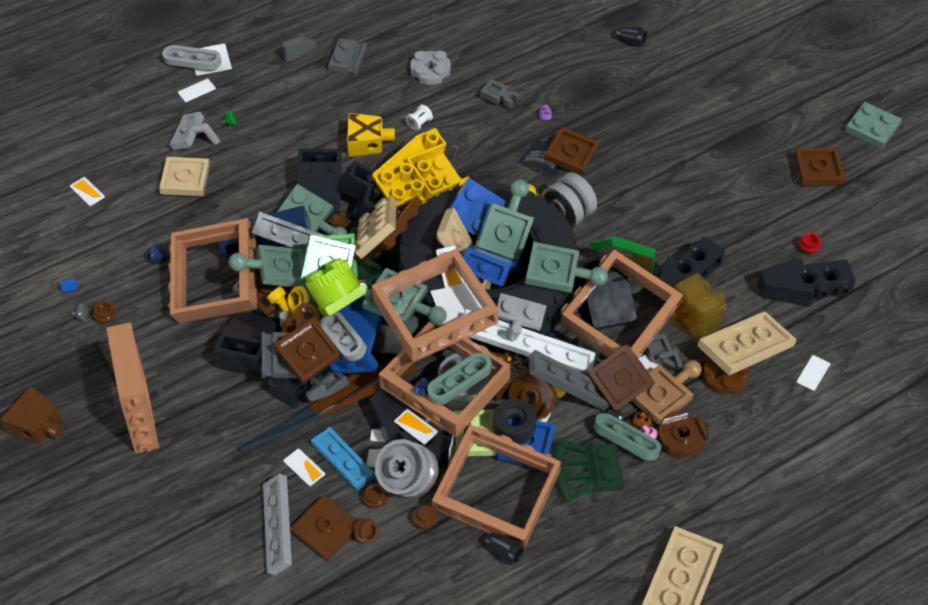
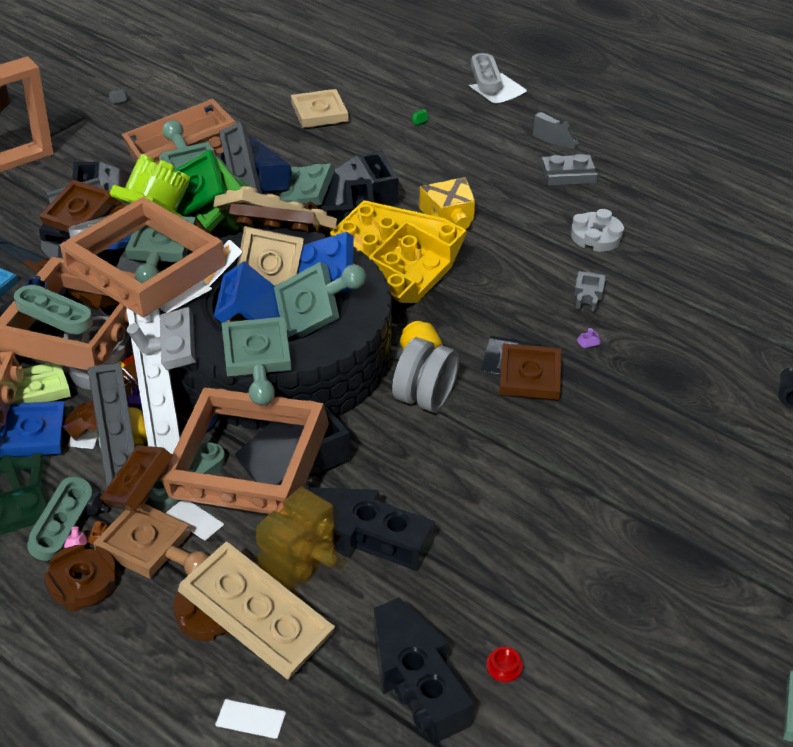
camera: 70 degrees right, 10 degrees down
blue rock [60,279,79,293] -> none
sticker [70,177,105,206] -> none
reddish brown plate [93,301,117,323] -> none
light grey plate [169,112,220,150] -> none
white sticker [178,79,216,102] -> none
white bush [405,104,433,131] -> none
black tyre [492,399,537,445] -> none
green tile [590,236,656,275] -> none
dark grey slope [645,333,683,371] -> none
reddish brown plate [794,148,845,185] -> none

